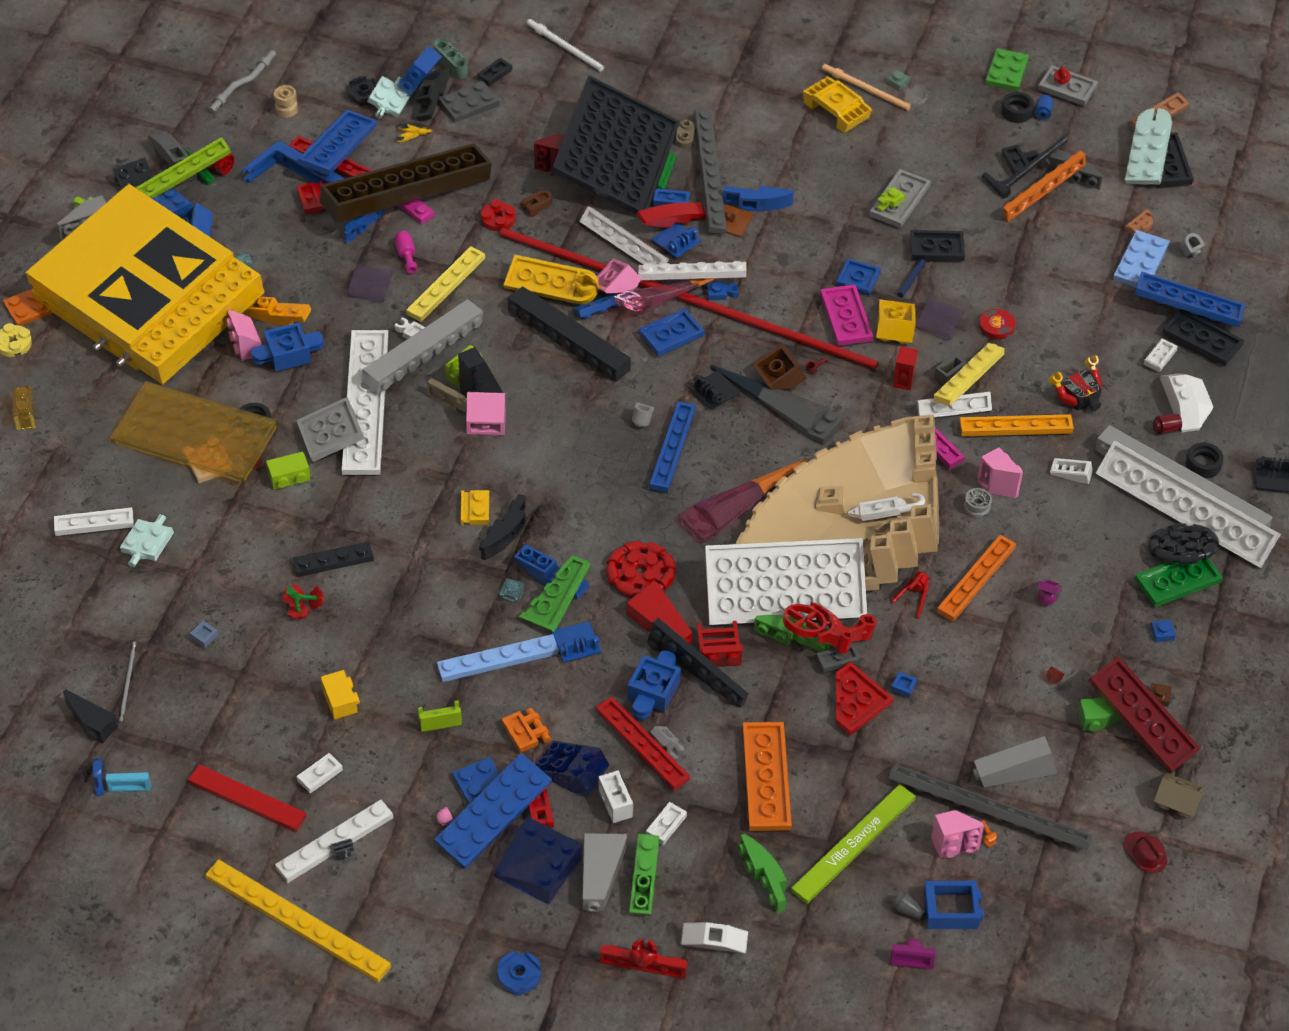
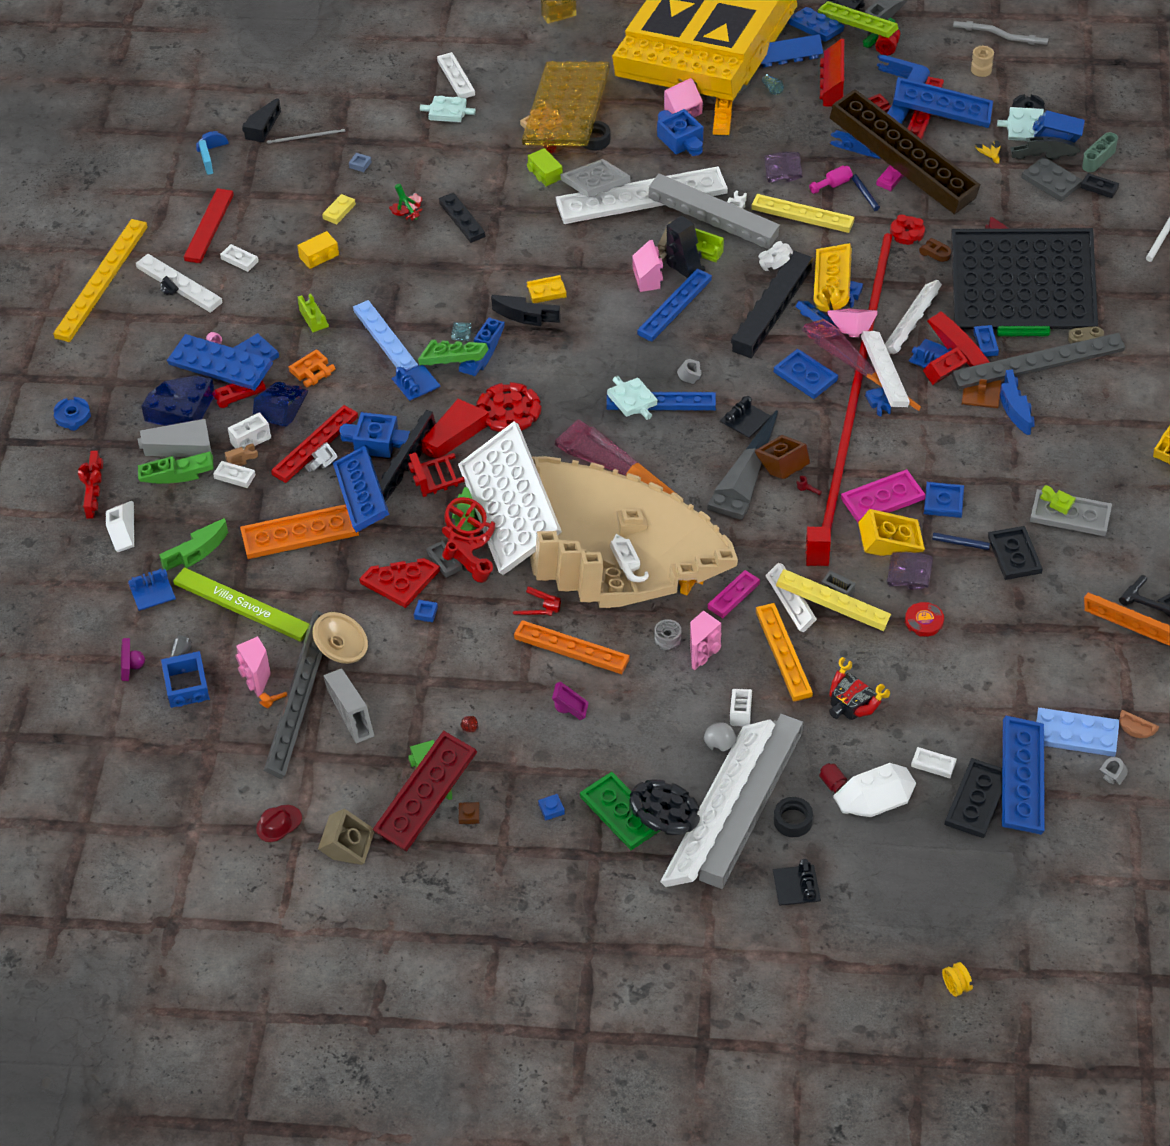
camera: 80 degrees right, 0 degrees up
none -> blue hinge [128,568,176,611]
none -> medium nougat plate [225,444,258,466]
none -> tan dish [312,612,368,664]
none -> light yellow plate [322,194,356,225]
none -> blue plate [333,445,389,532]
none -> light aqua plate [607,376,658,420]
none -> blue plate [637,269,712,342]
none -> light grey hair [703,722,737,751]
none -> white plate [758,241,793,271]
none -> red slope [820,39,844,107]
none -> dark blue bar [851,174,880,211]
none -> red panel [923,347,968,385]

